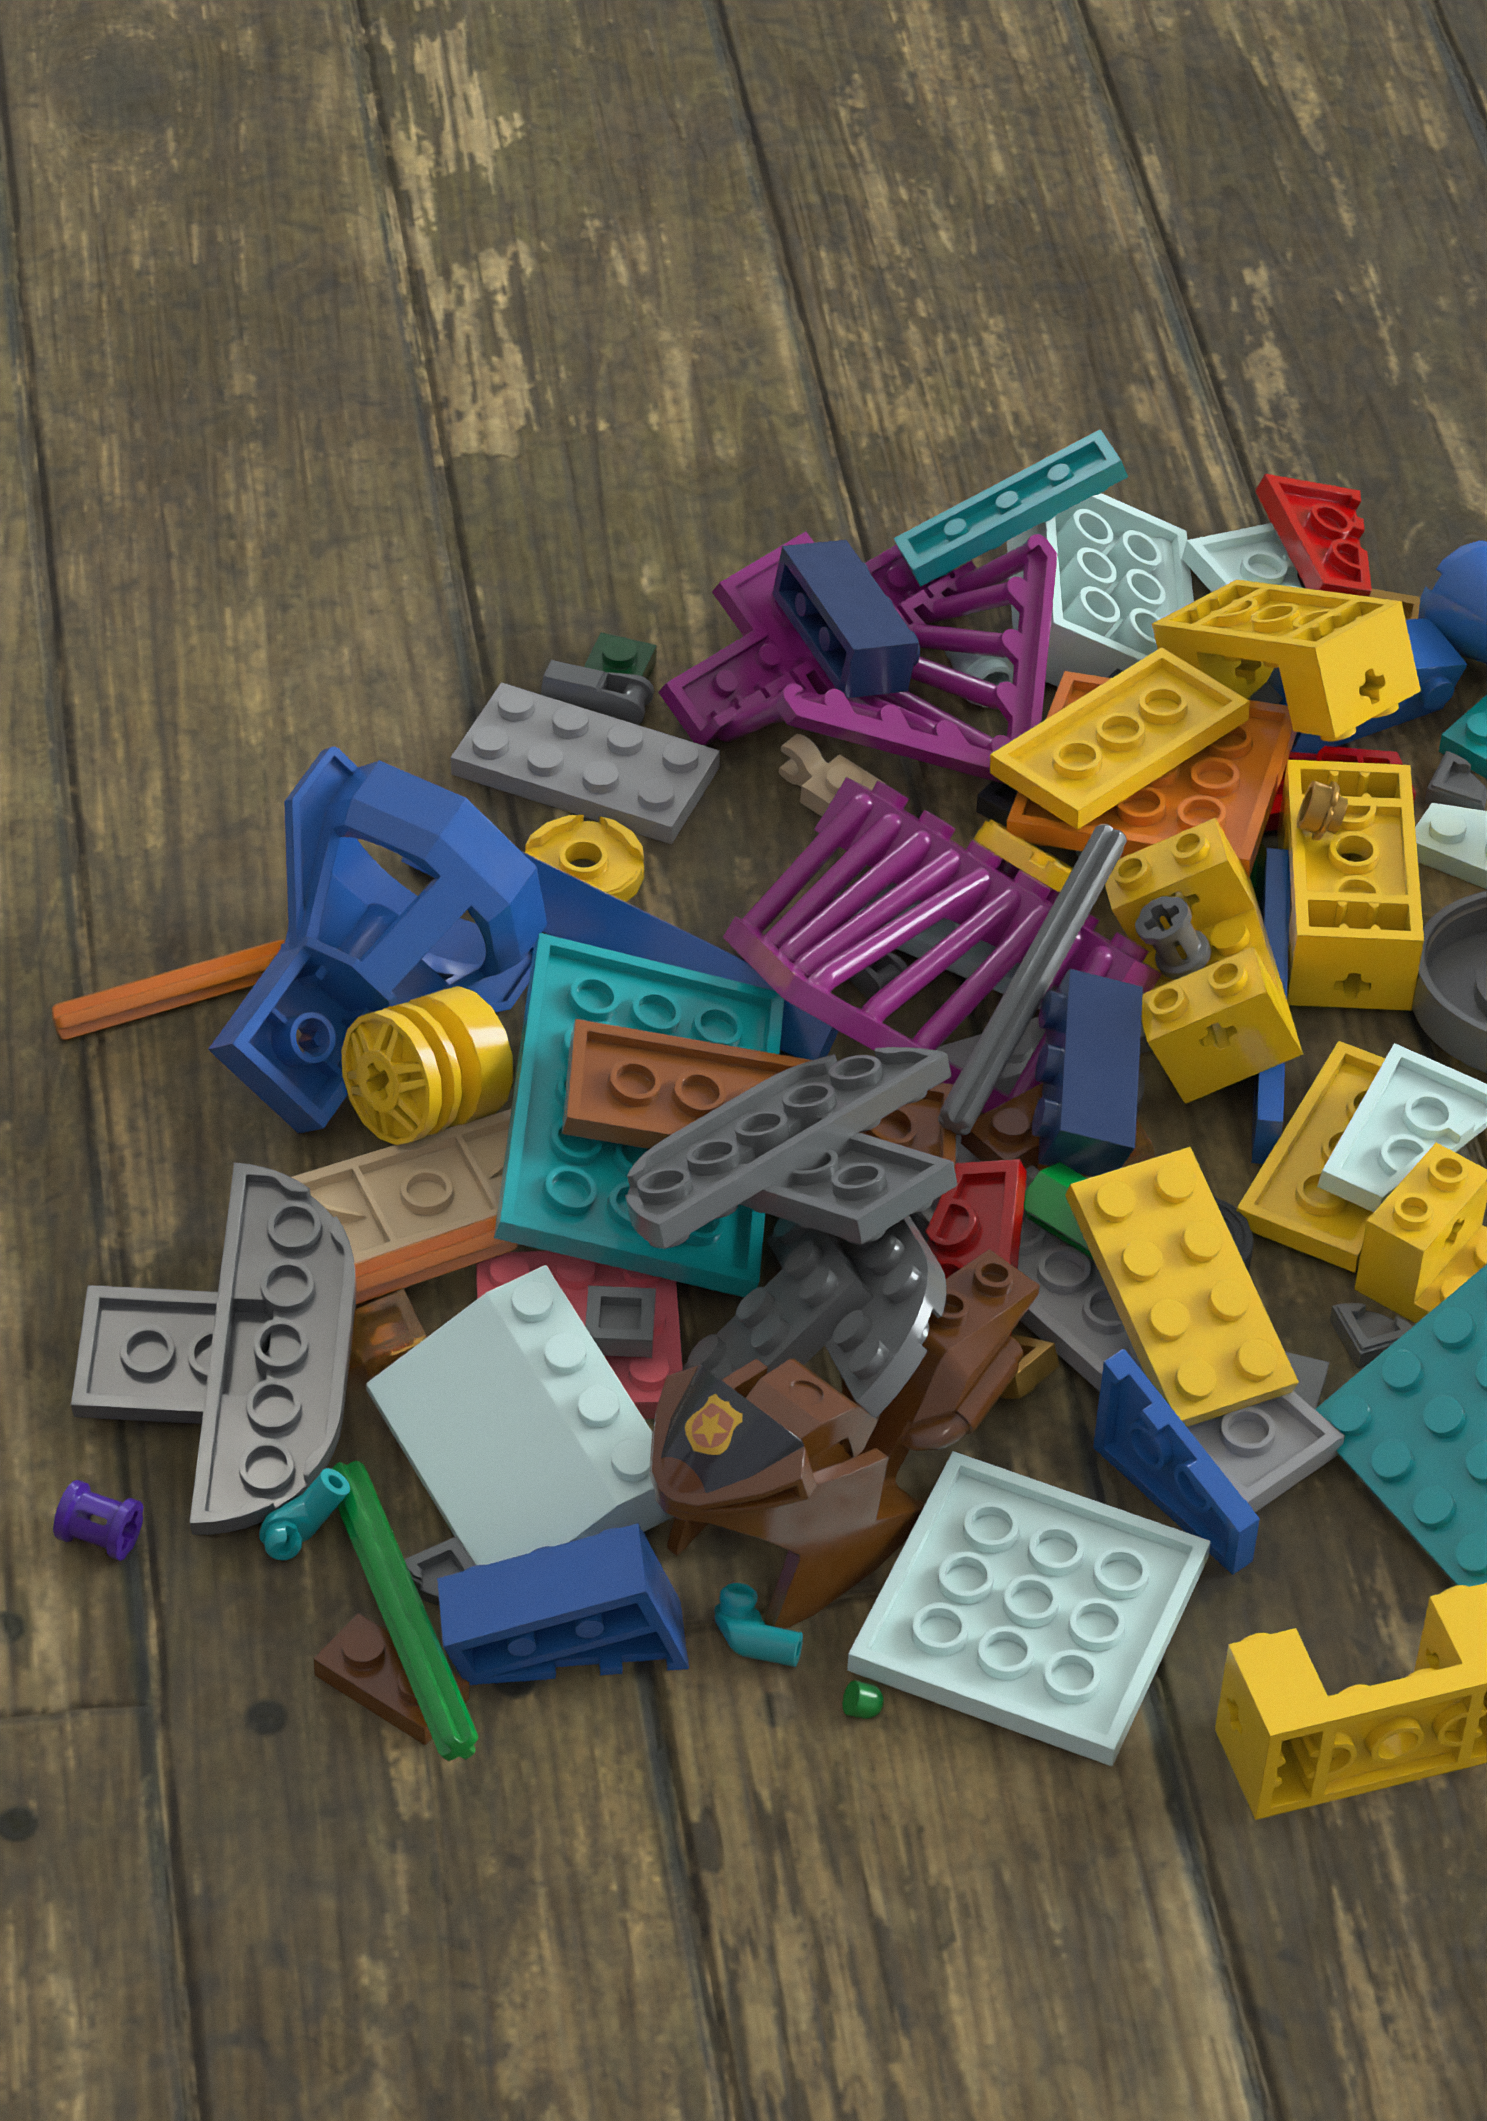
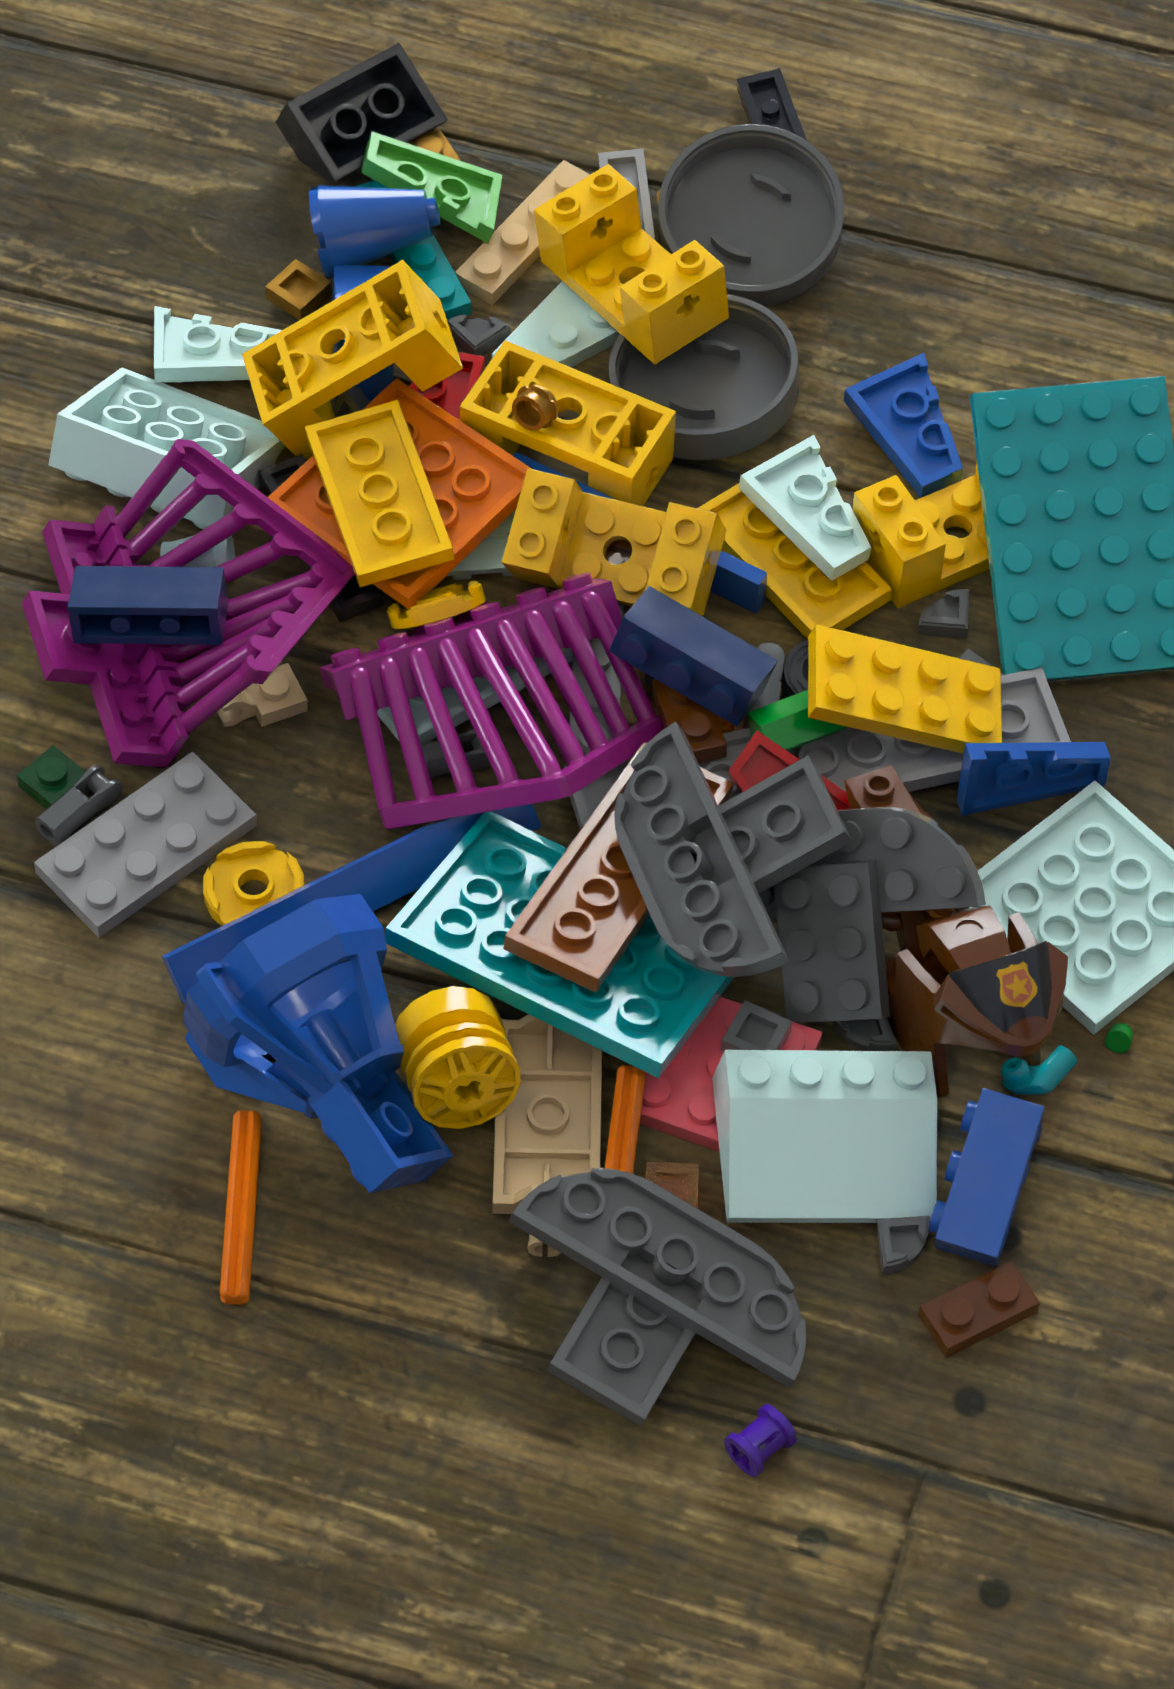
camera: 65 degrees left, 10 degrees up
teal arm [259,1468,350,1560] -> none
green axle [331,1460,479,1761] -> none
teal plate [893,429,1128,587] -> none
dark grey axle [938,824,1127,1136] -> none
dark grey bush [1135,896,1211,979] -> none
red wing [1255,474,1372,597] -> none

